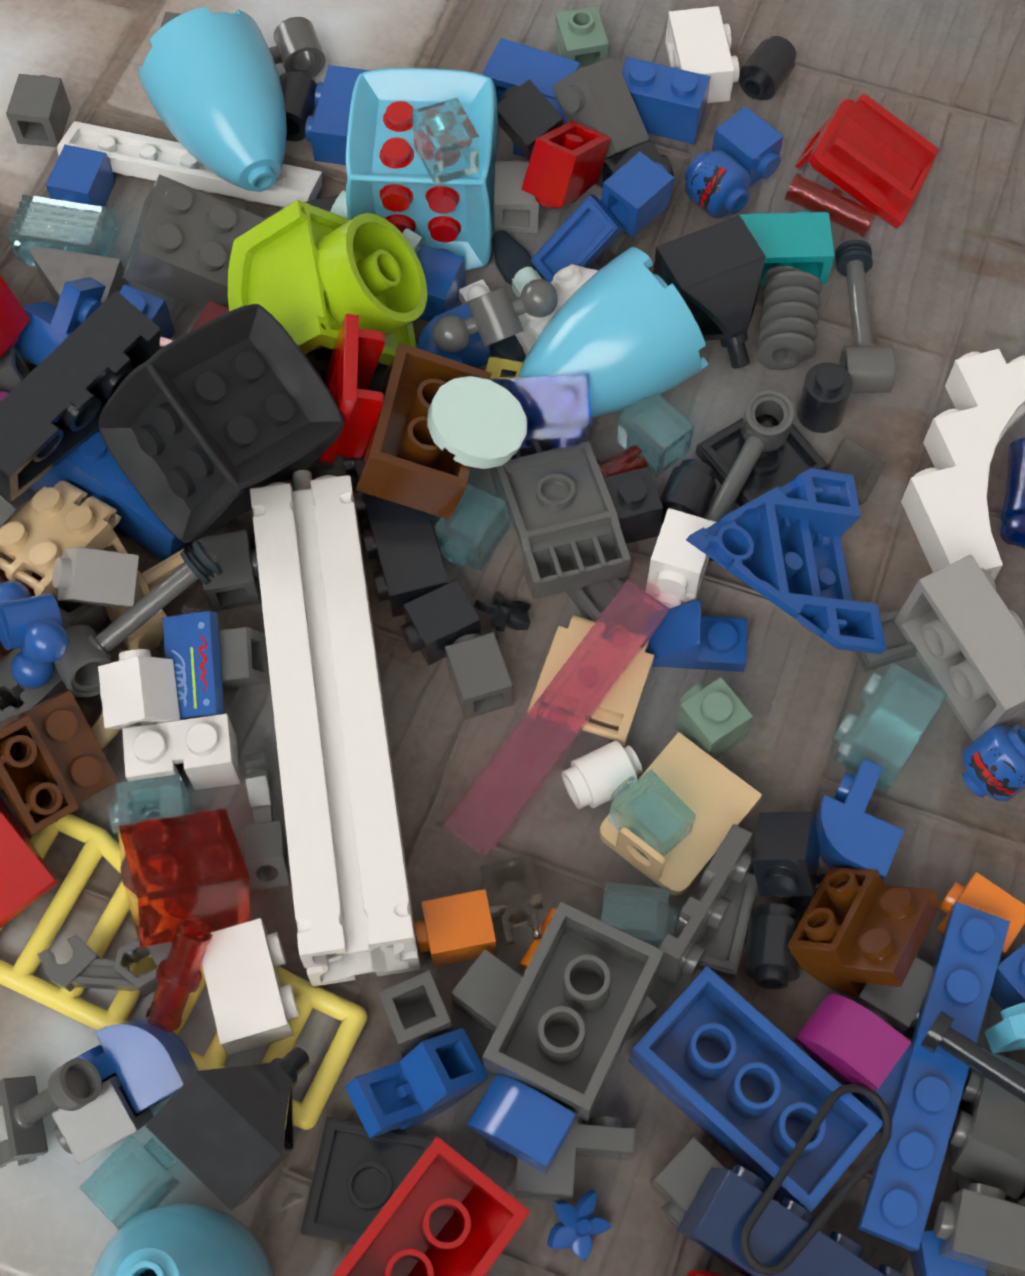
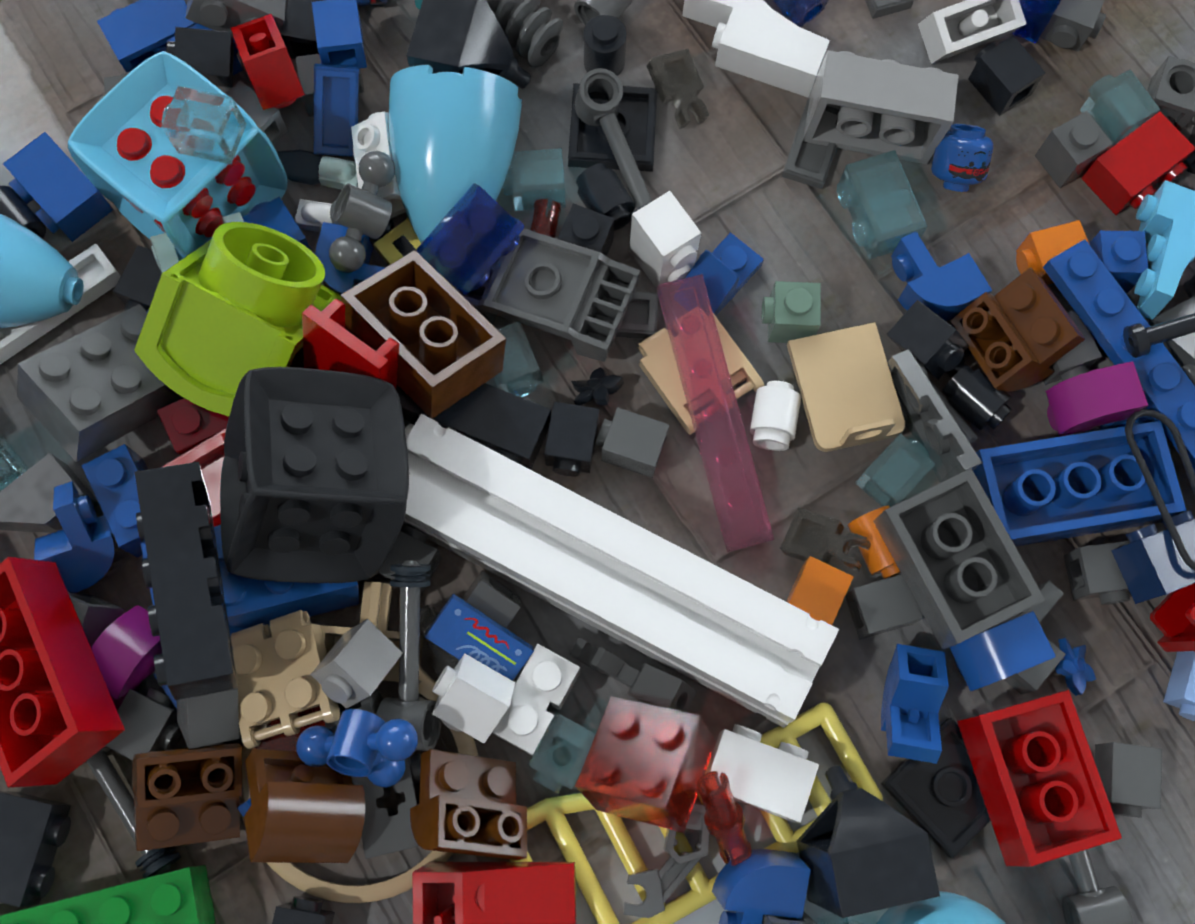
camera: 55 degrees left, 10 degrees up
dark grey brick [377,970,453,1058] -> none
light aqua tile [427,376,527,469] -> none
clear light blue brick [609,769,696,860] -> none
blue wedge [686,468,886,654] -> none

